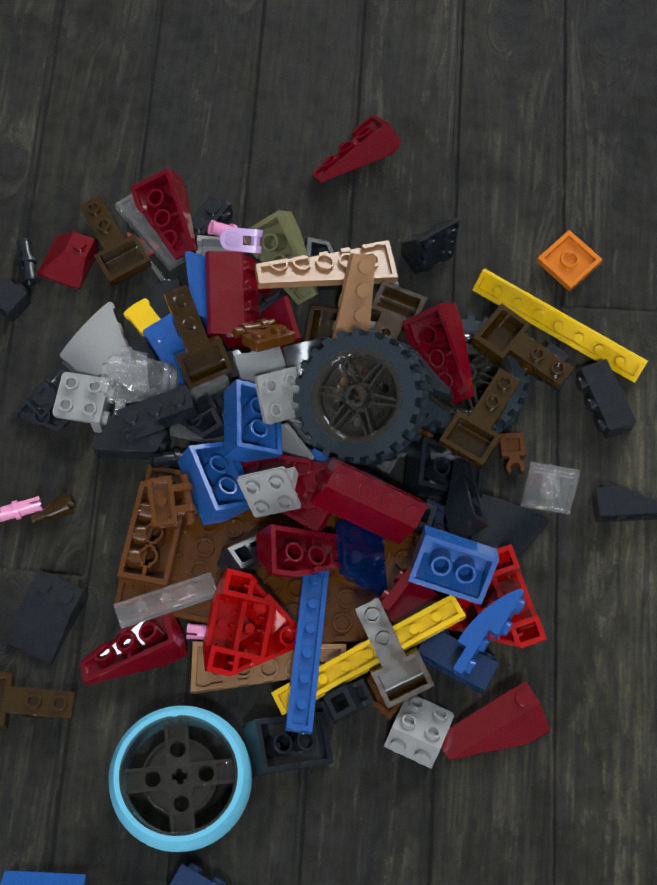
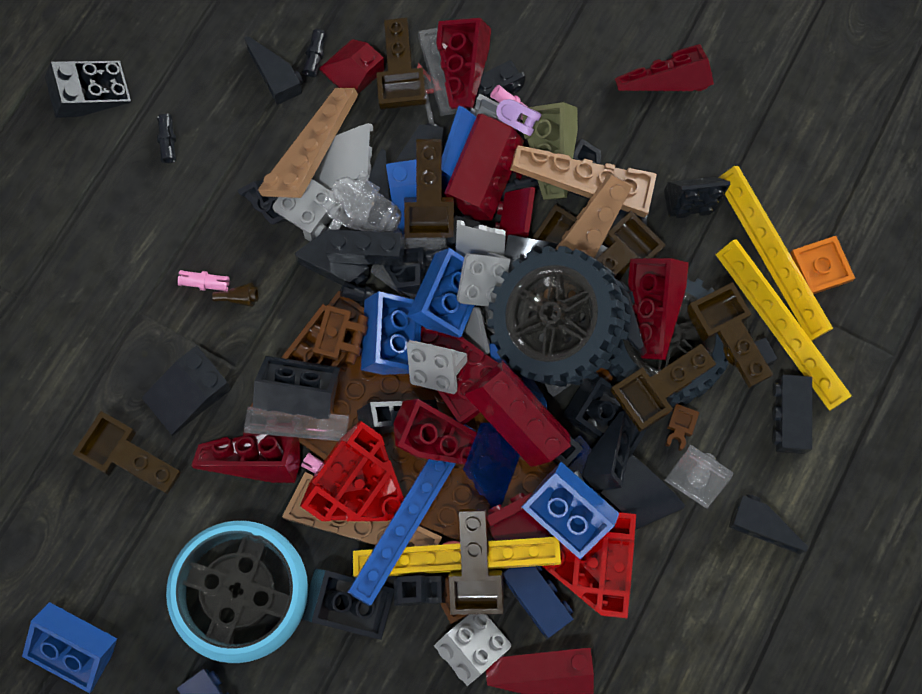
camera: 20 degrees right, 5 degrees up
yellow tile [123,298,160,337] -> none
reddish brown plate [232,318,296,352] -> none
blue slope [453,589,526,679] -> none
none -> black slope [253,356,340,419]
none -> medium nougat wing [258,88,358,198]
none -> yellow plate [718,166,833,341]

